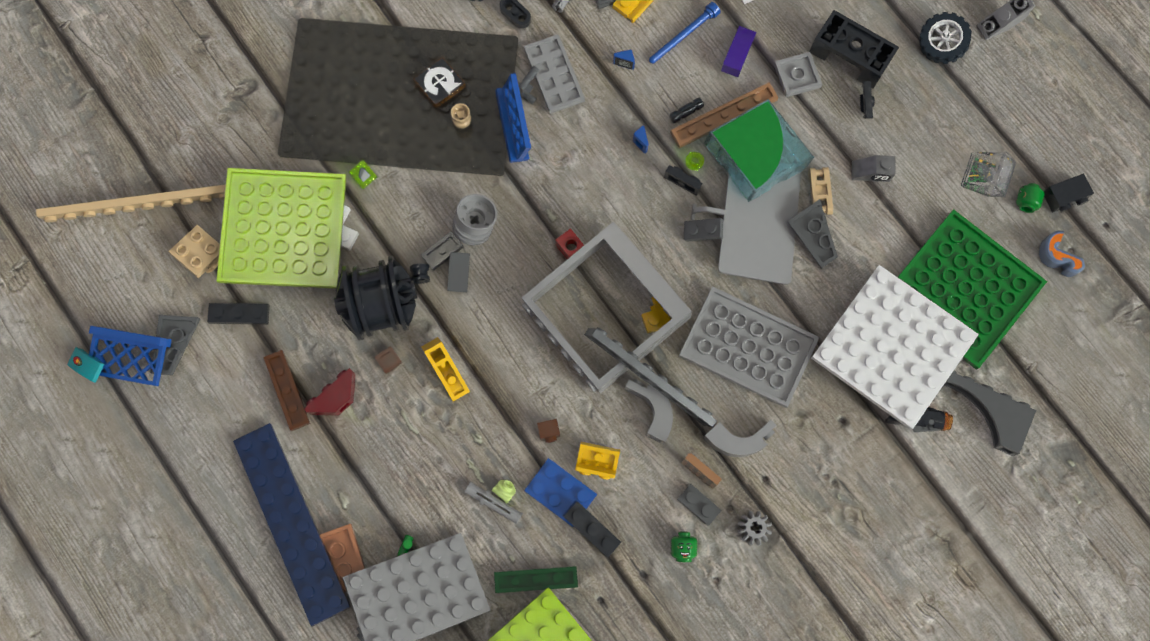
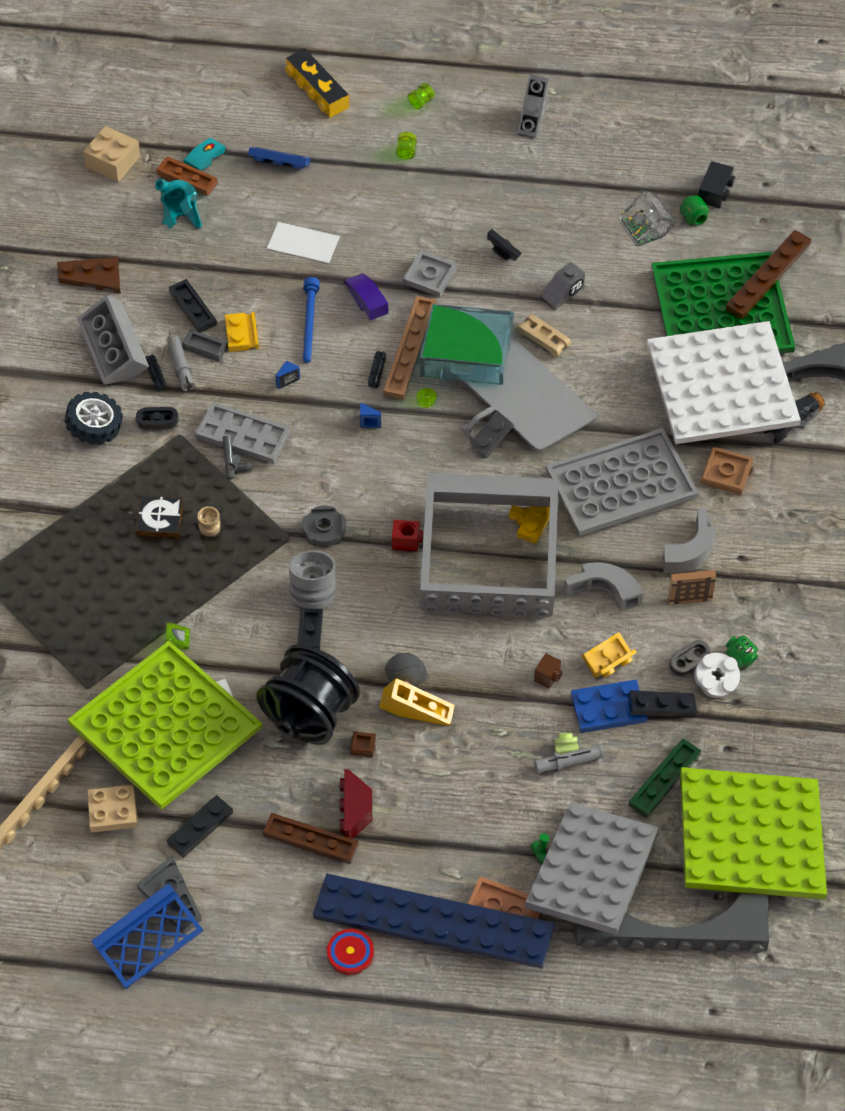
camera: 45 degrees left, 20 degrees down
teal slope [67,347,104,383] -> none
dark grey tile [447,252,470,293] -> none
blue fence [495,73,531,163] -> none
dark grey plate [584,327,717,428] -> none
black plate [664,165,703,196] -> none
dark grey plate [677,484,722,526] -> none
light grey gear [737,511,772,546] -> none
dark grey wing [788,199,838,269] -> none
black plate [809,10,899,89] -> none
black wheel [919,12,972,64] -> none
sand blue animal [1039,230,1085,277] -> none
none -> dark grey plate [302,505,346,546]
none -> red tile [327,929,374,975]
none -> dark grey hair [384,652,428,687]
none -> plate [669,640,710,675]
none -> white plate [694,653,740,698]
none -> medium nougat tile [700,447,754,495]
none -> reddish brown plate [725,230,812,319]

